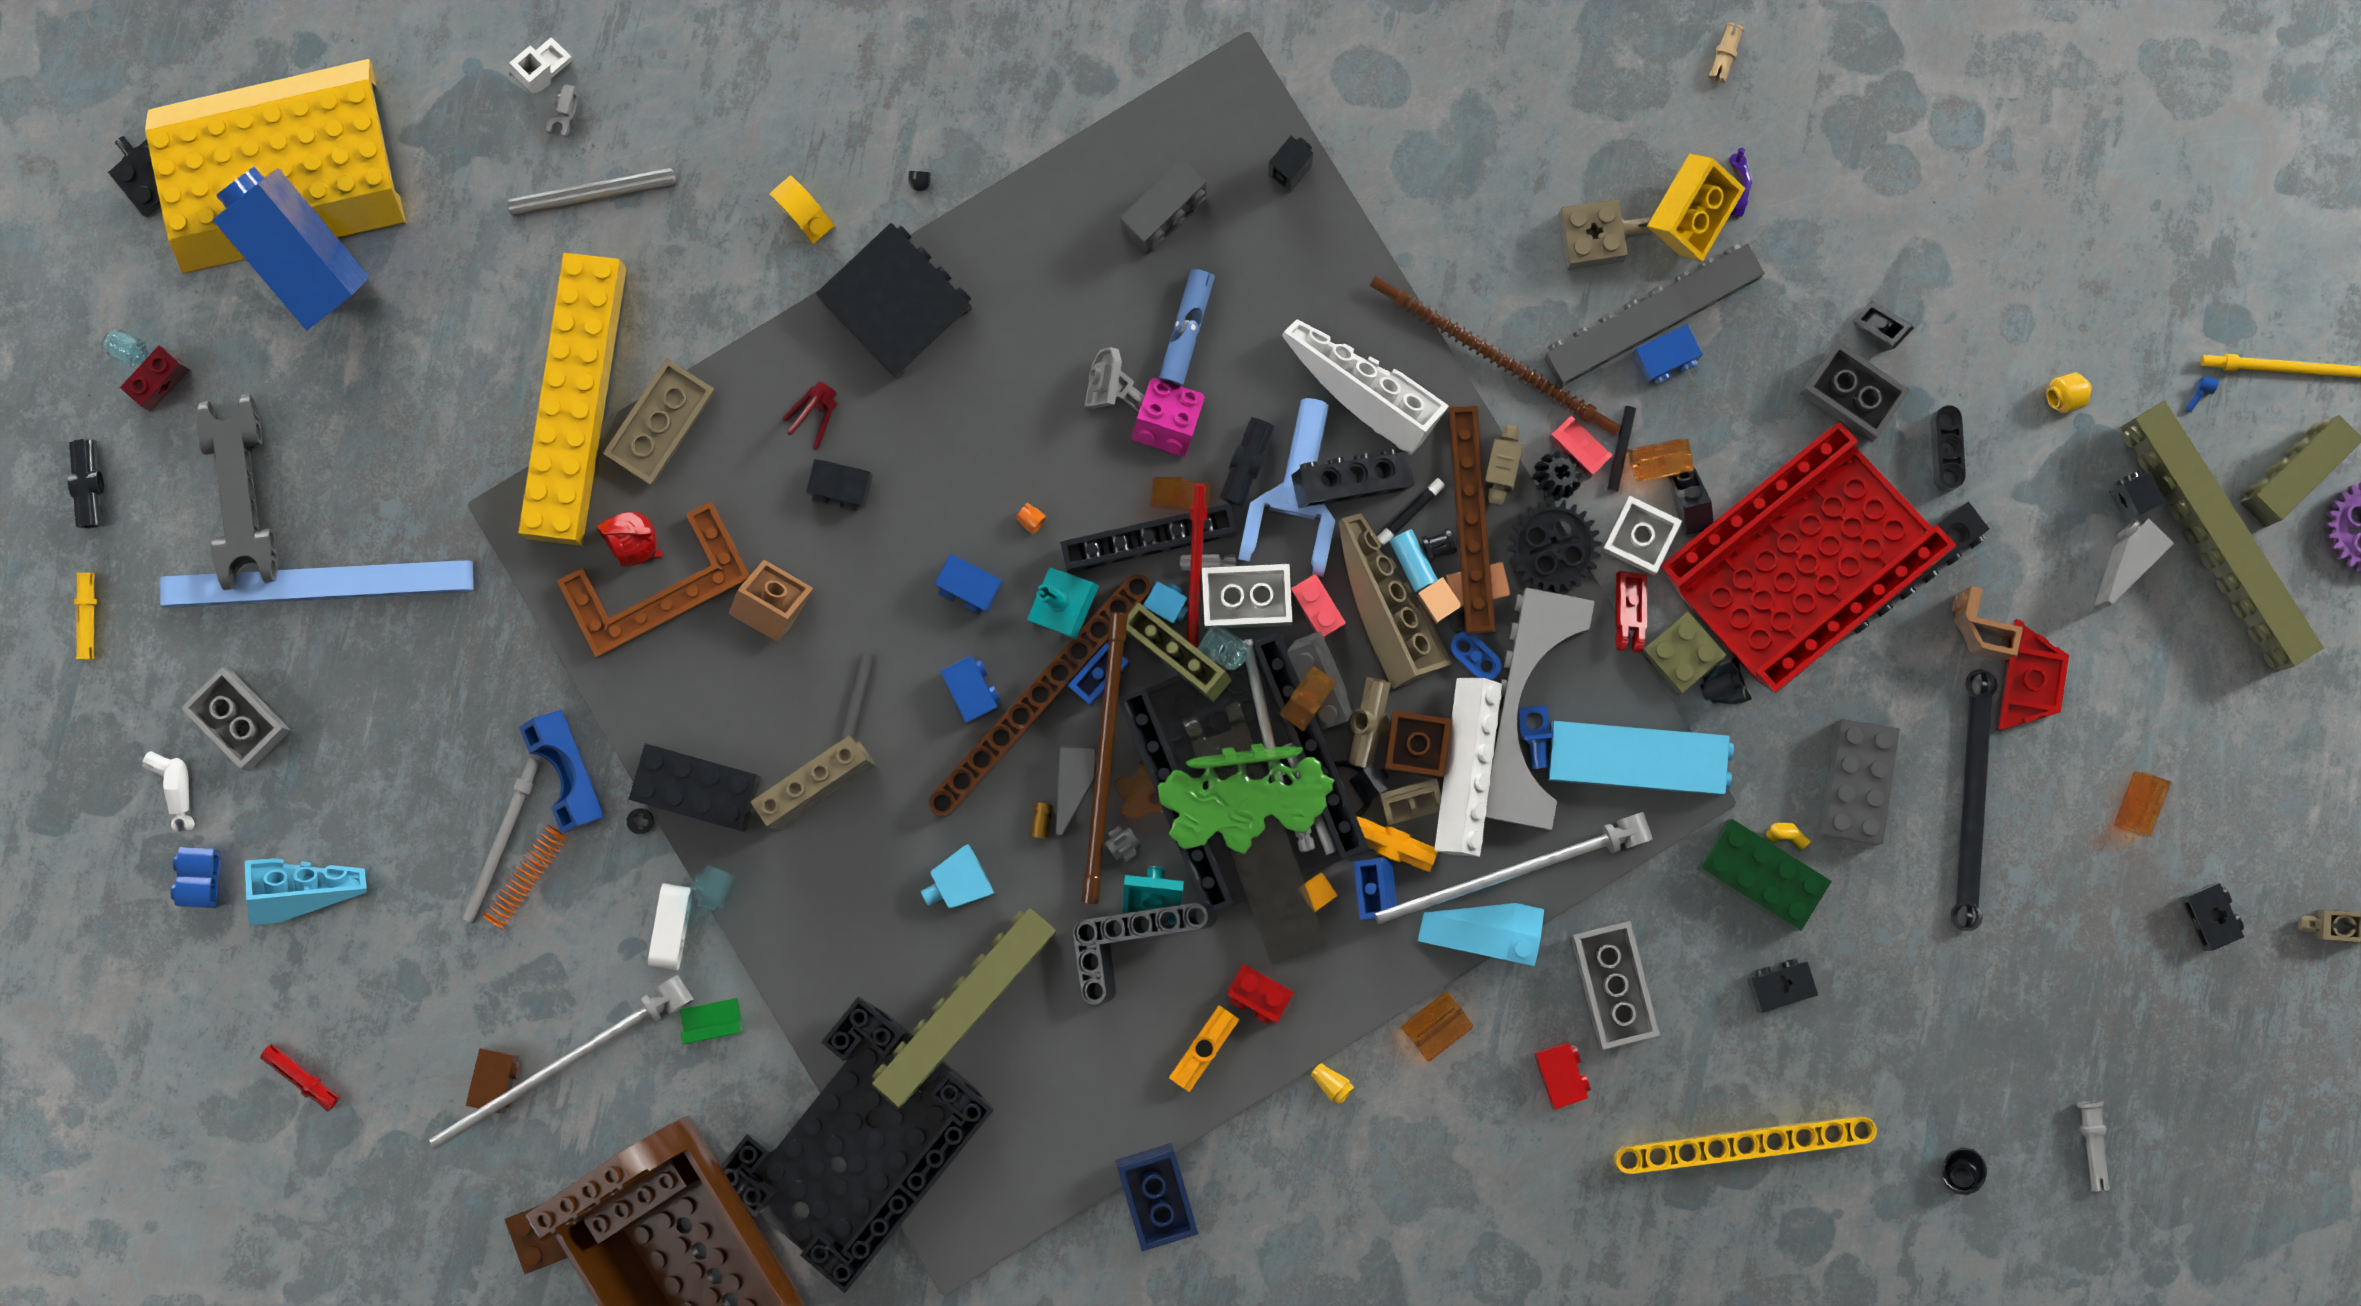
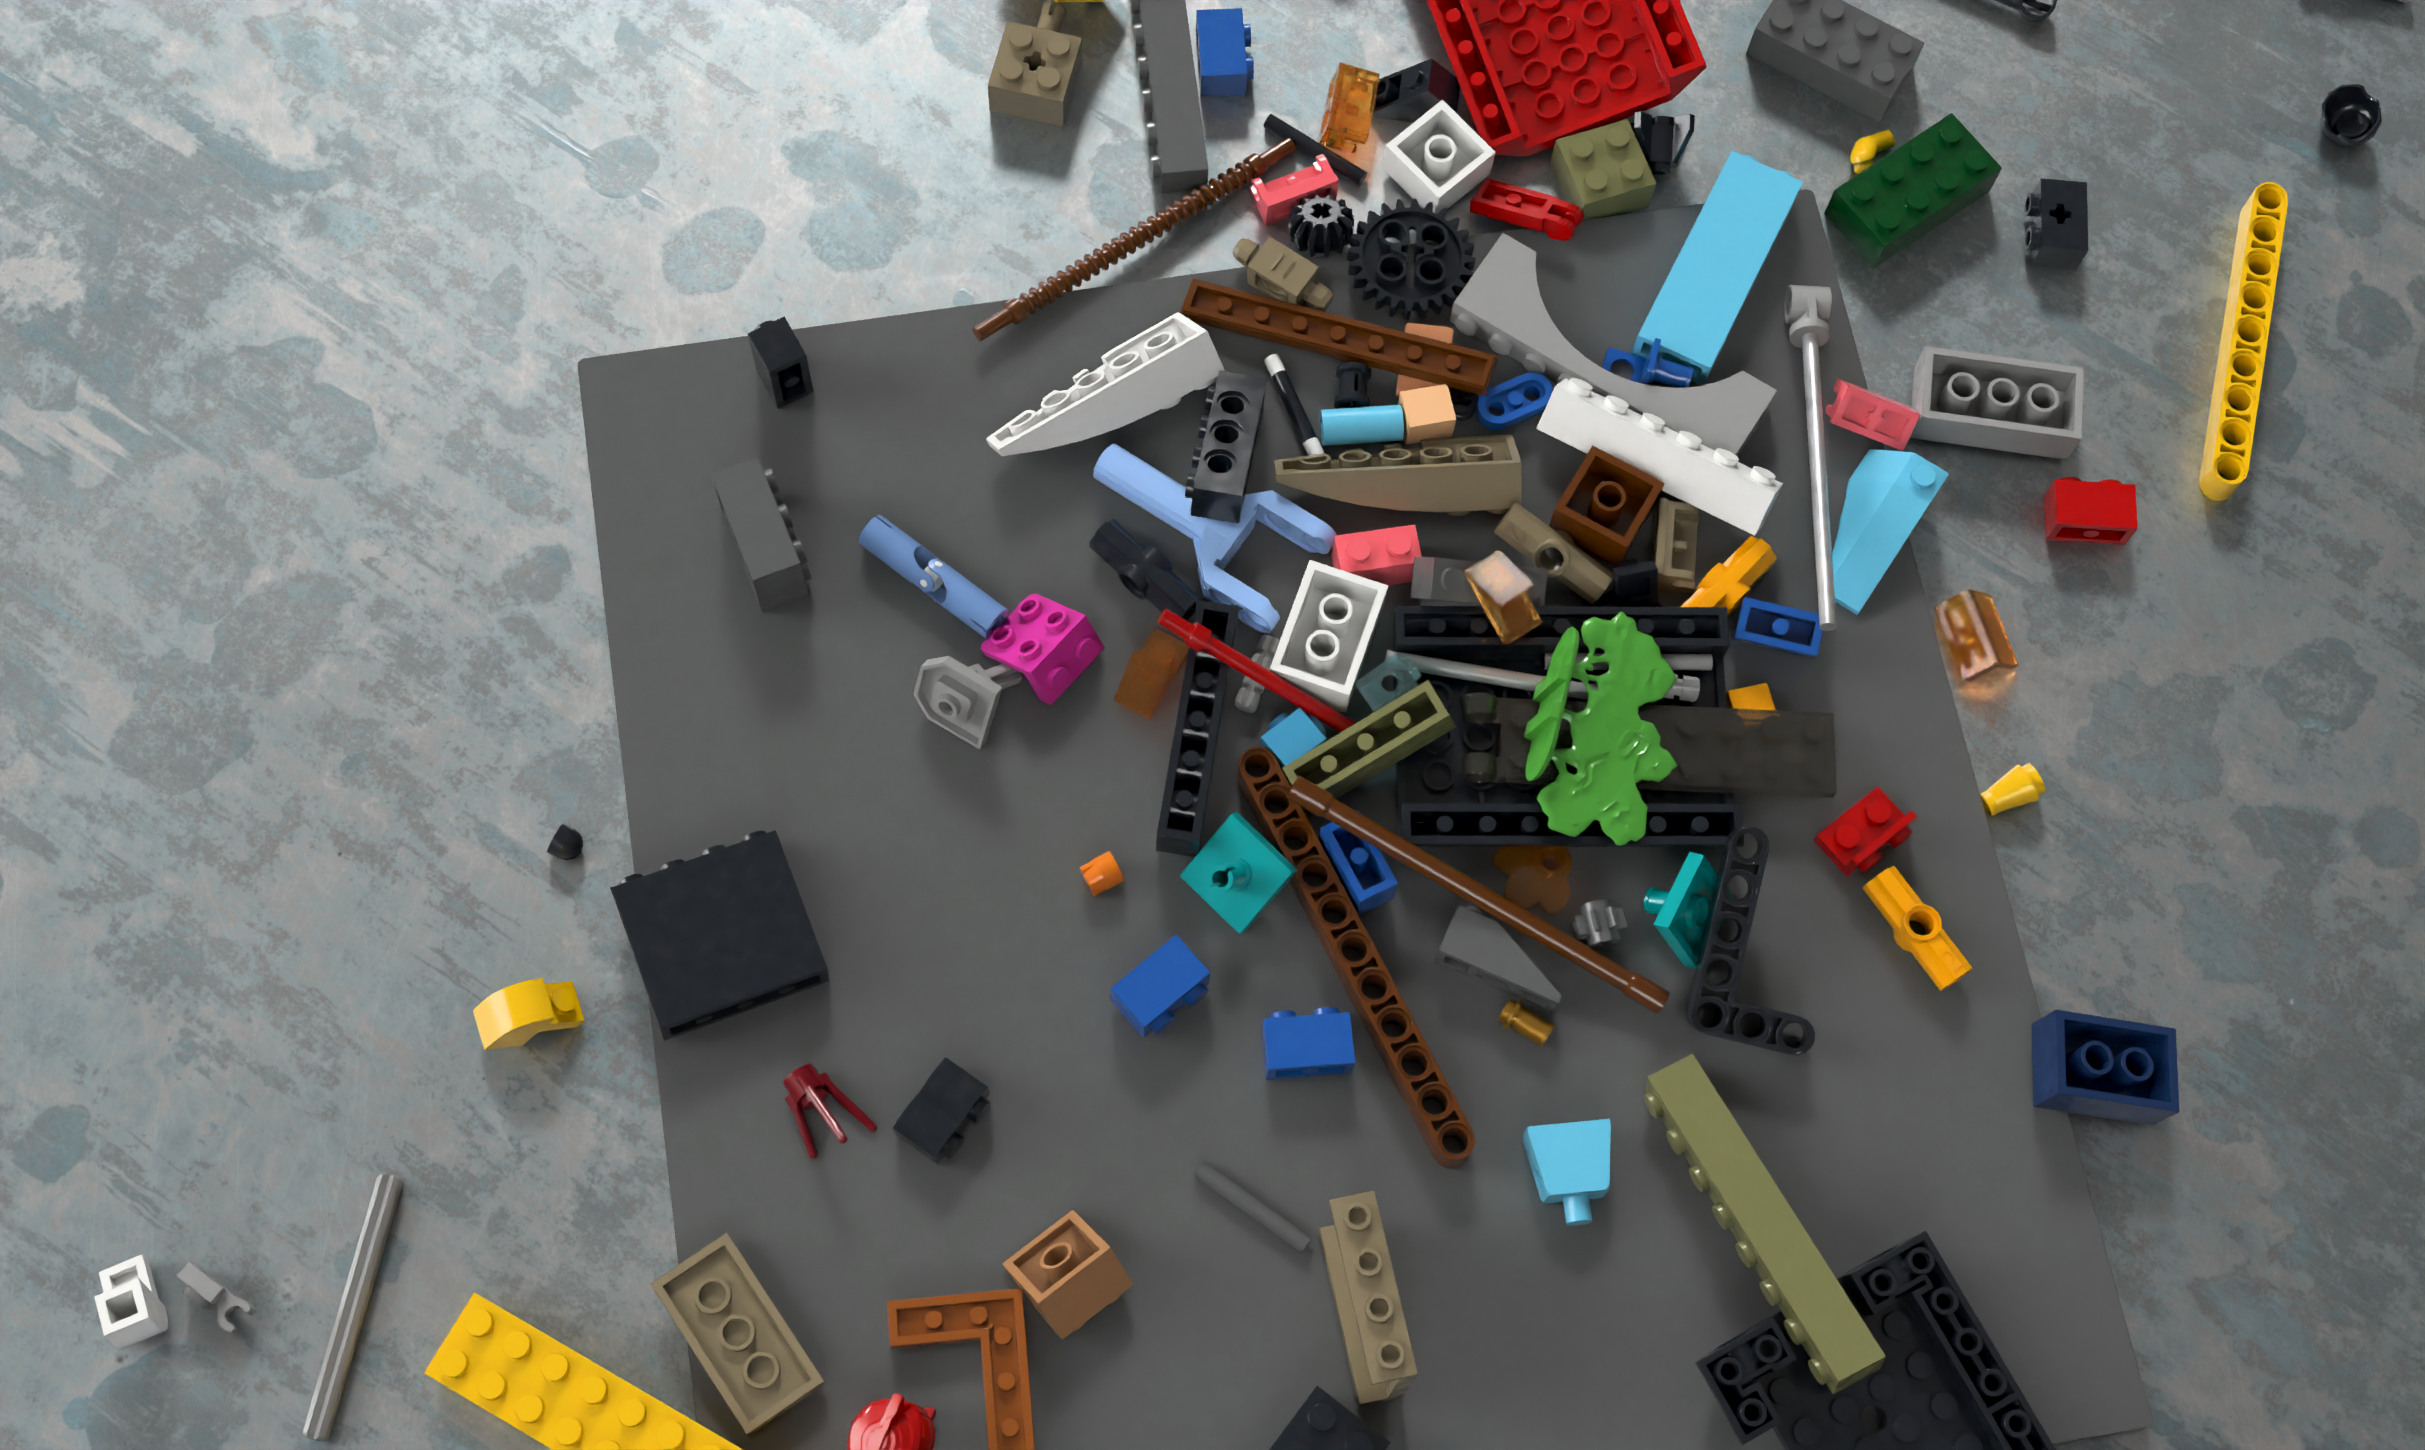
camera: 80 degrees left, 15 degrees down
none -> coral hinge [1826,378,1920,451]

